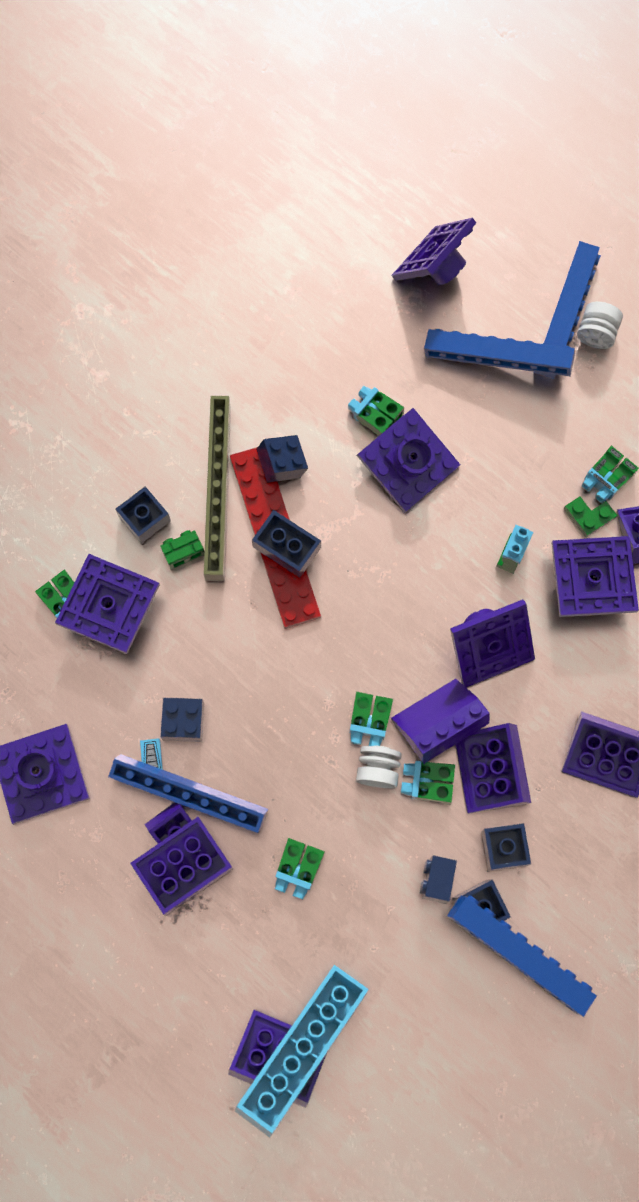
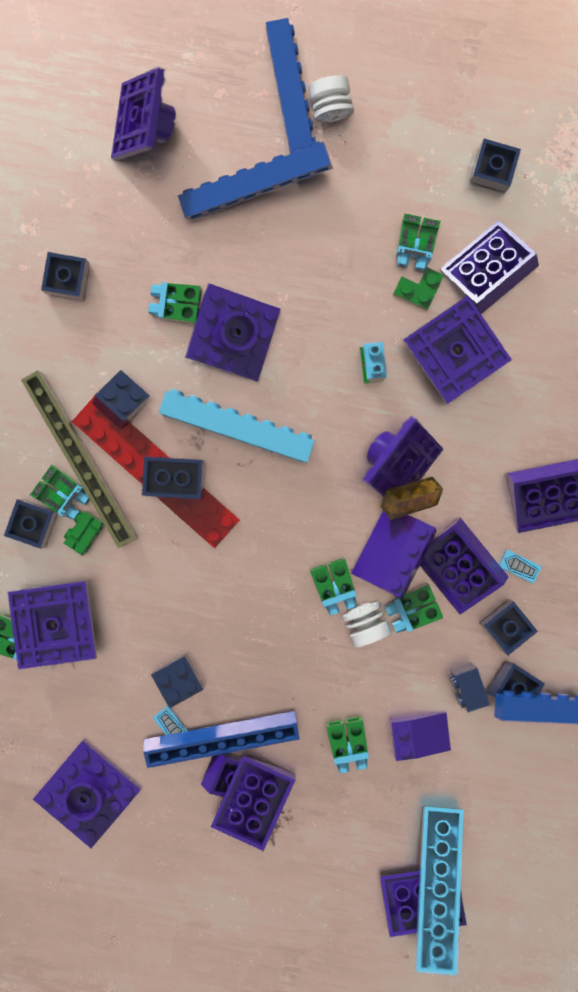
camera: 30 degrees left, 15 degrees up
none -> hips [30,465,90,520]
none -> dark blue brick [41,252,89,300]
none -> medium azure brick [158,389,315,464]
none -> clear yellow brick [381,476,443,520]
none -> dark purple slope [389,712,451,761]
none -> tile [499,550,542,584]

